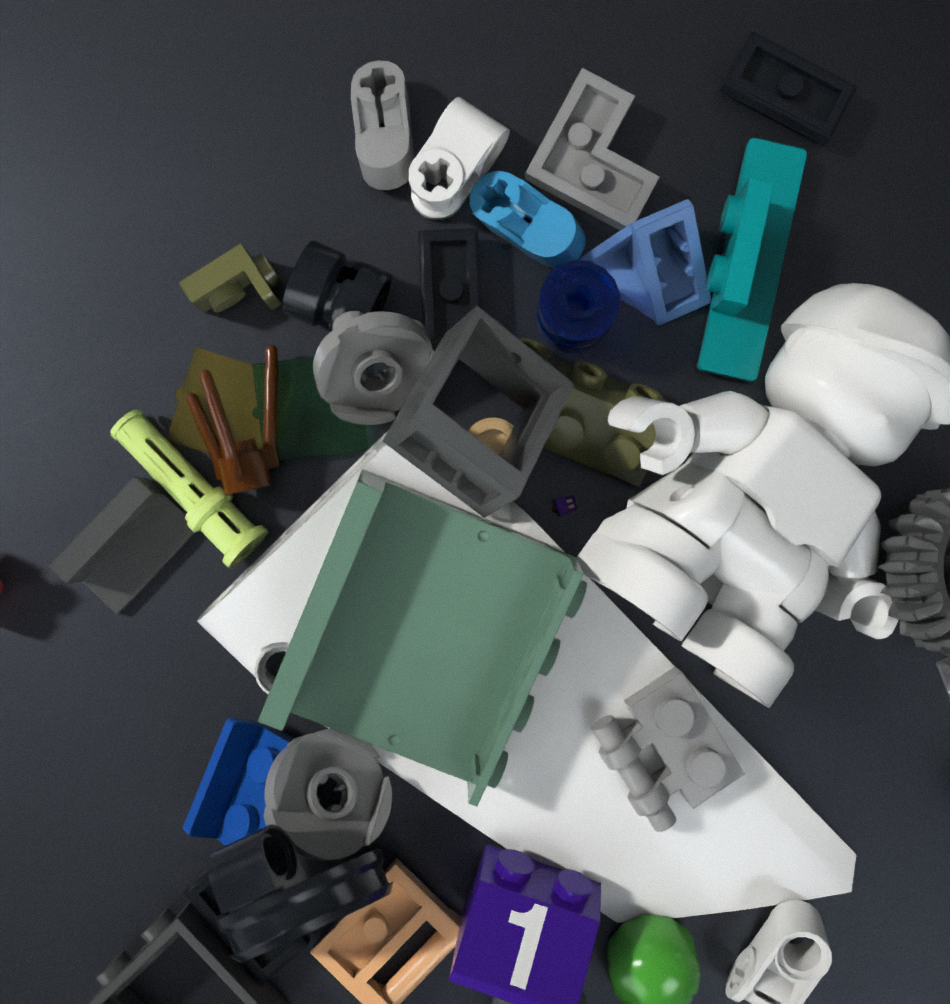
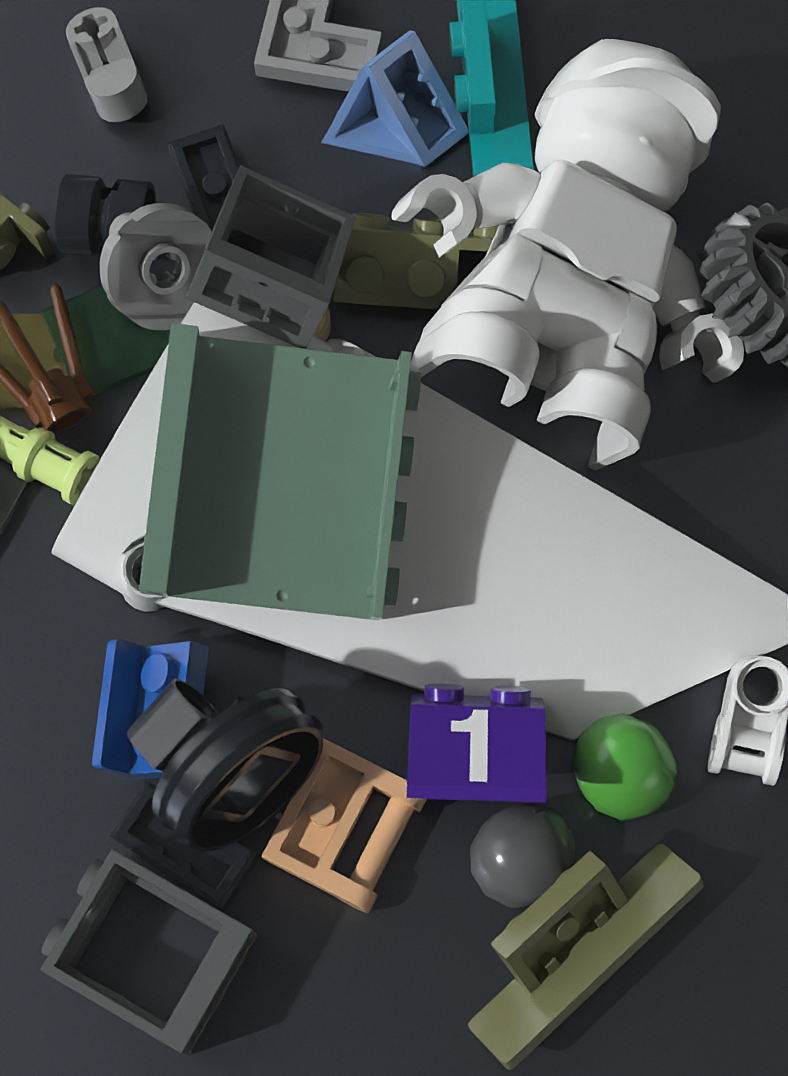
camera: 15 degrees left, 15 degrees down
light grey plate [264,728,392,861] -> none
white piece [409,97,510,220] -> none
dark azure piece [469,170,586,269] -> none
clear blue wheel [535,260,620,354] -> none
dark purple piece [552,495,578,517] -> none
light grey plate [591,667,745,832] -> none

